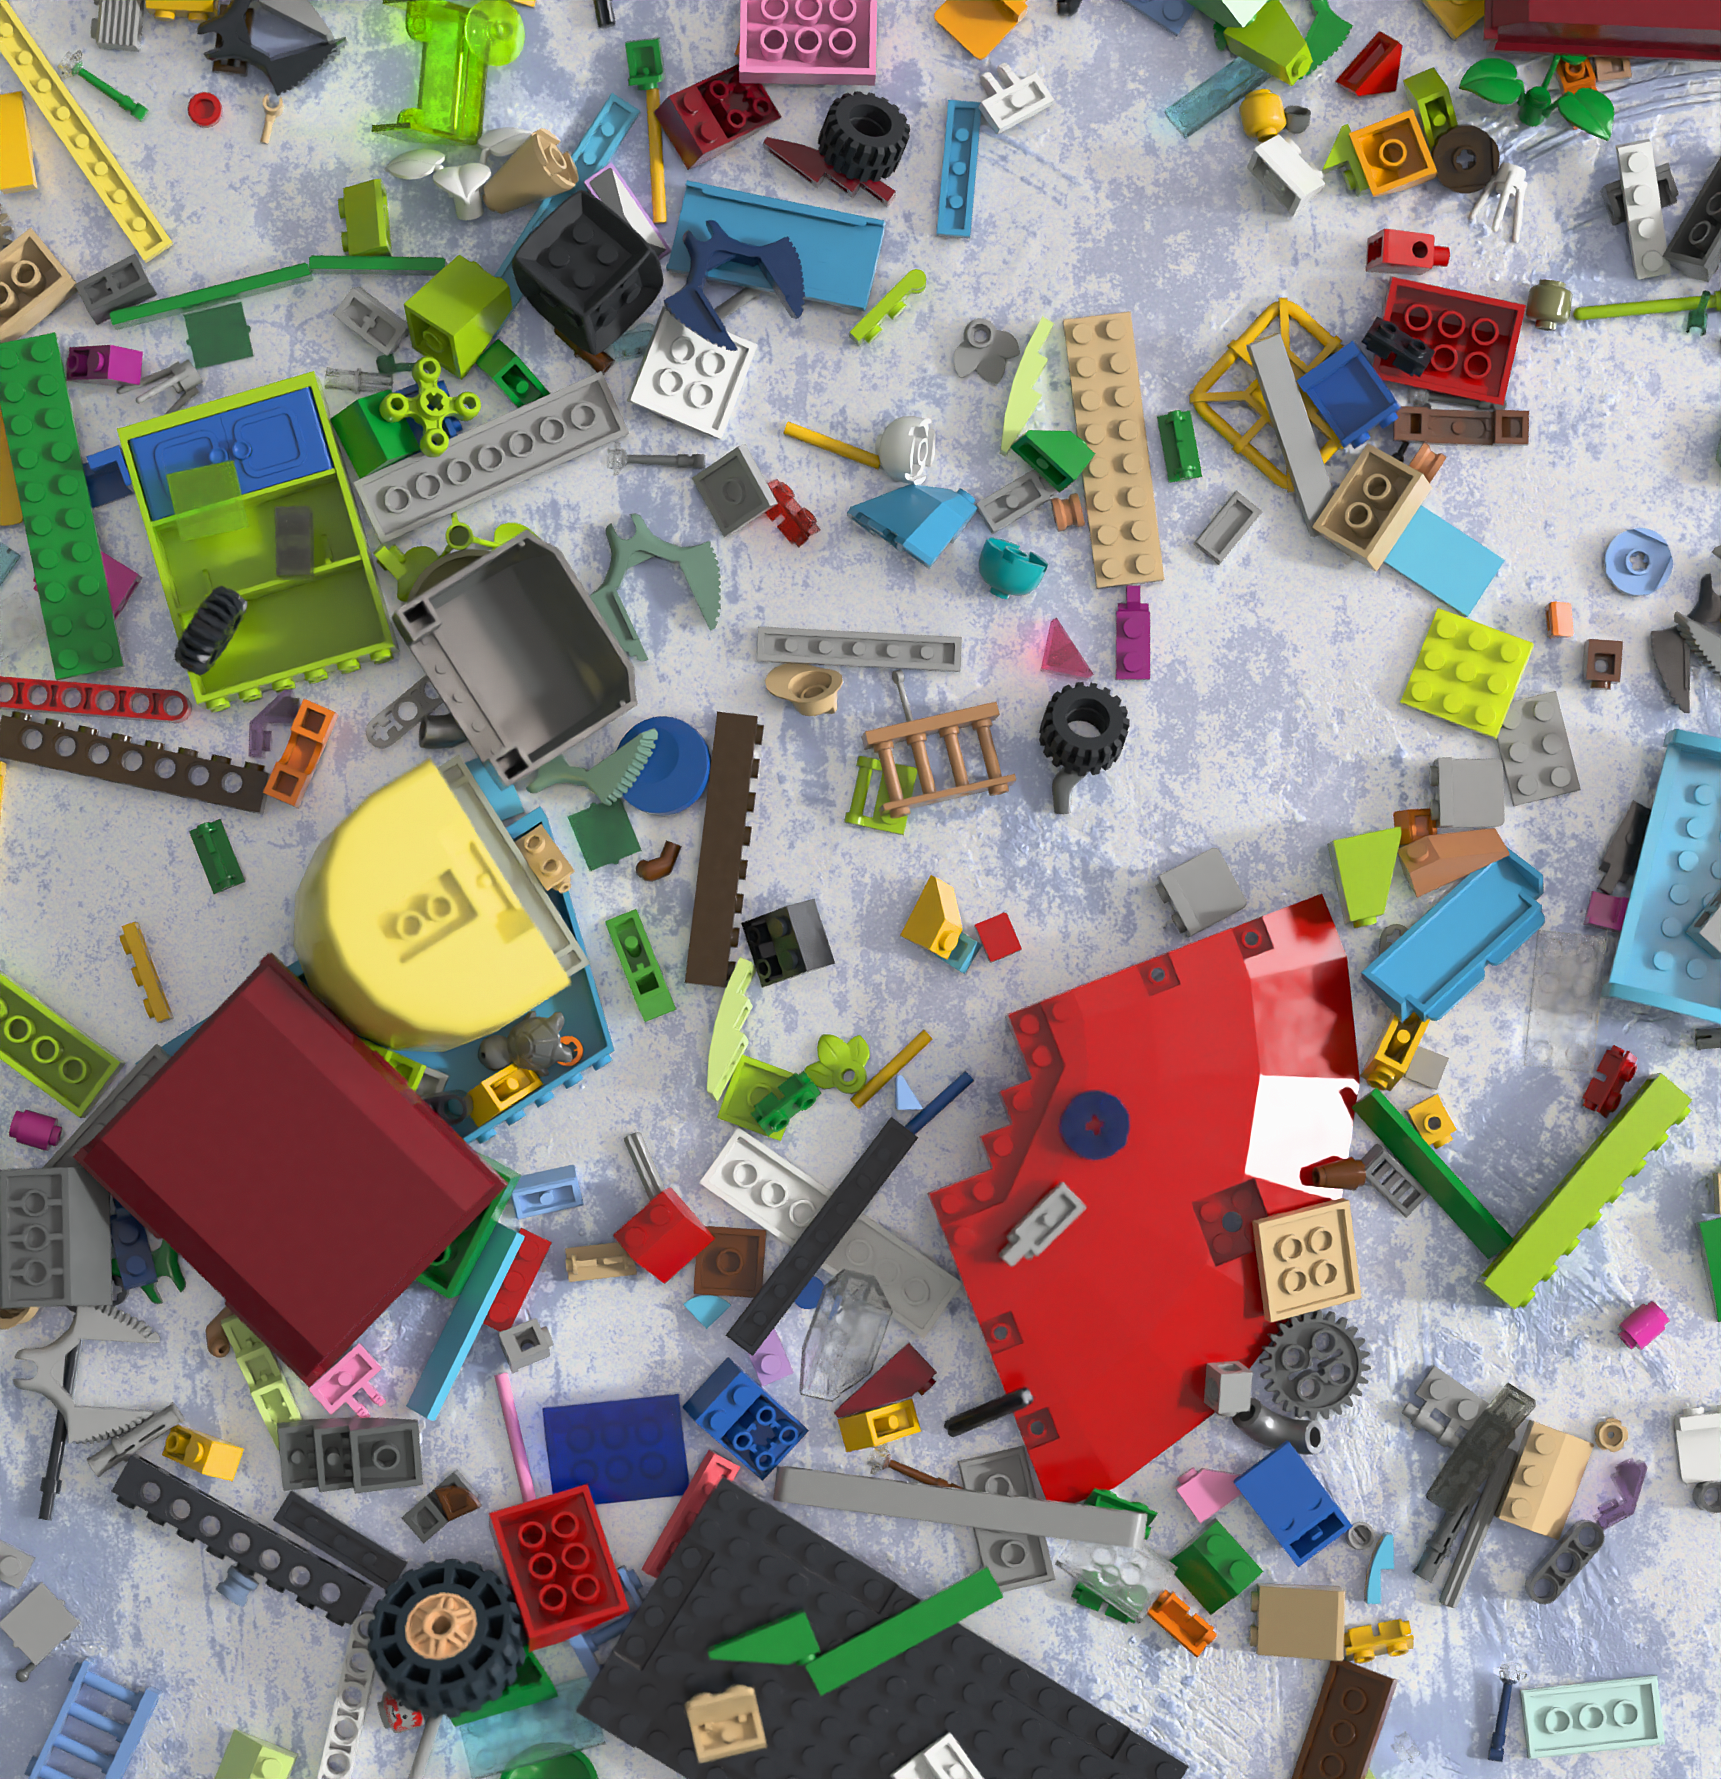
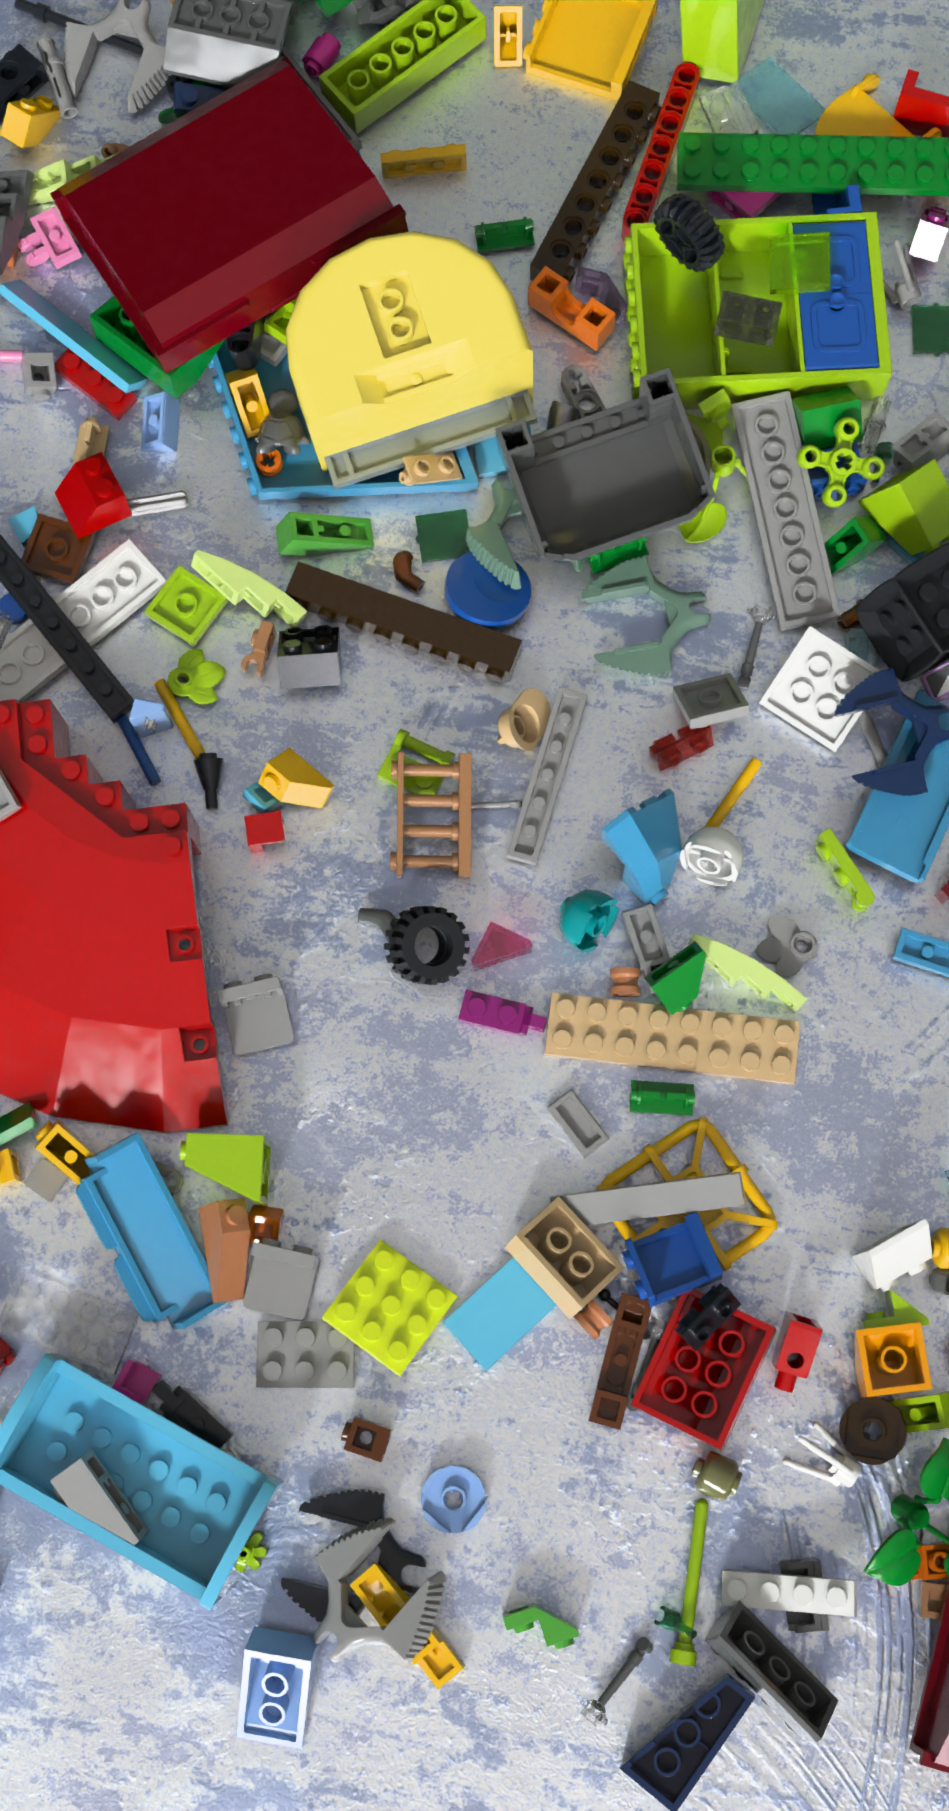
camera: 110 degrees right, 10 degrees down
green hinge [750,1071,822,1136] -> none
clear blue plate [1059,1090,1130,1160] -> none
slope [1545,601,1574,639] -> none
none -> black cone [193,753,224,810]
none -> medium nougat plate [241,620,277,677]

